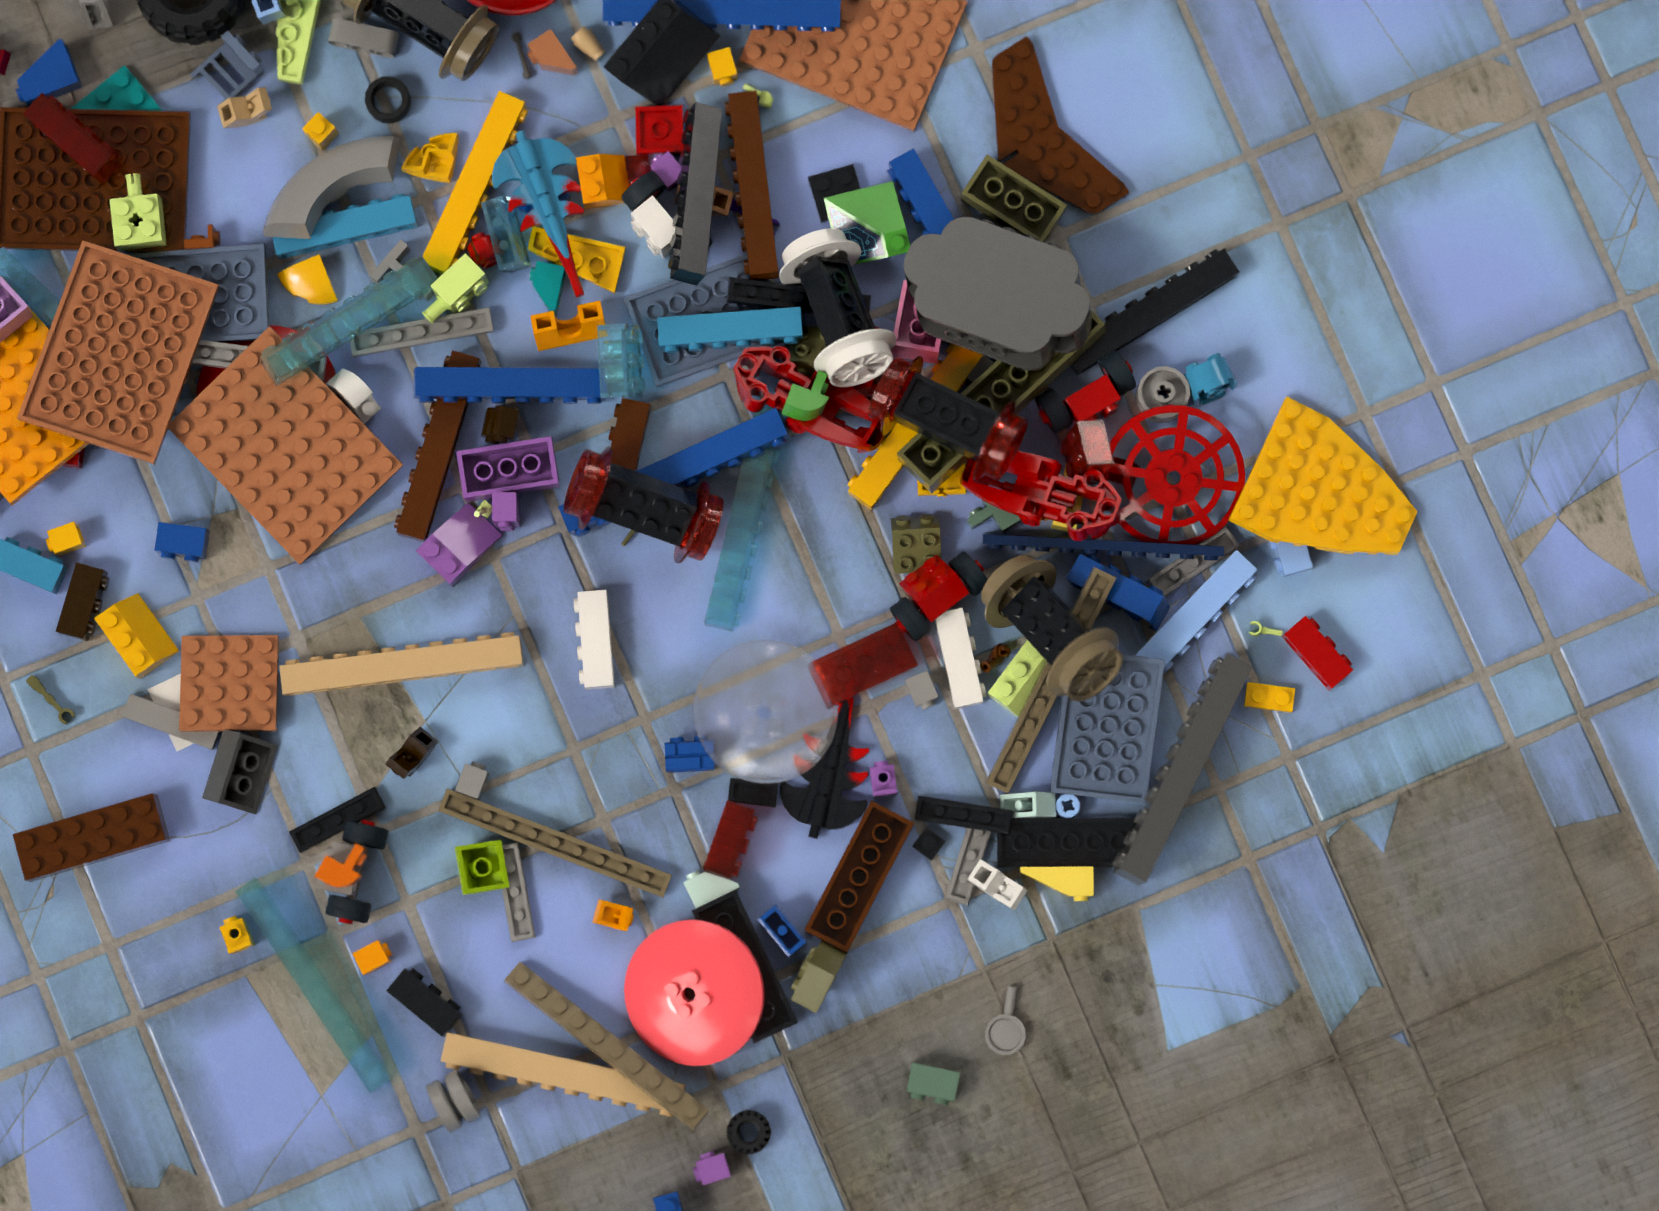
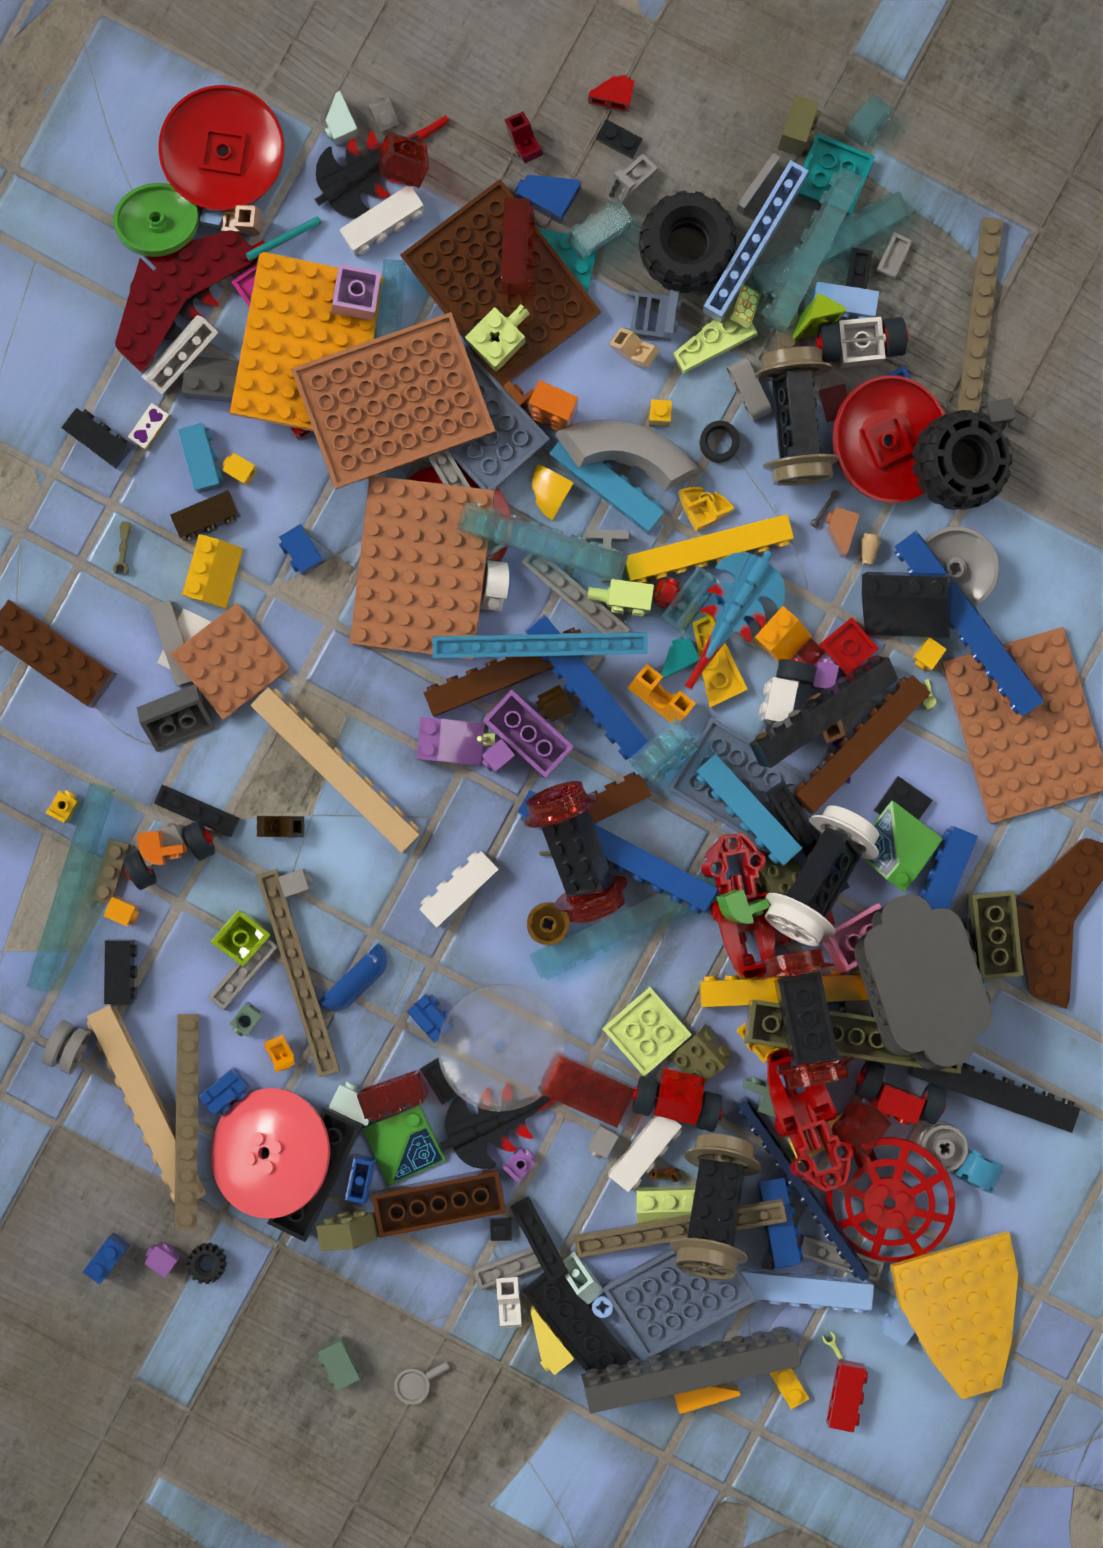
camera: 50 degrees right, 5 degrees up
none -> dark tan plate [91,838,130,904]
none -> blue brick [198,1067,250,1116]
none -> sand green brick [230,1002,265,1037]
none -> blue brick [318,943,387,1011]
none -> bright green slope [362,1102,446,1186]
none -> dark azure plate [432,632,648,658]
none -> pearl gold brick [527,902,569,945]
none -> orange brick [529,380,578,432]
none -> clear light blue brick [567,200,634,260]
none -> yellowish green plate [602,986,692,1076]
none -> light orange slope [674,1383,741,1414]

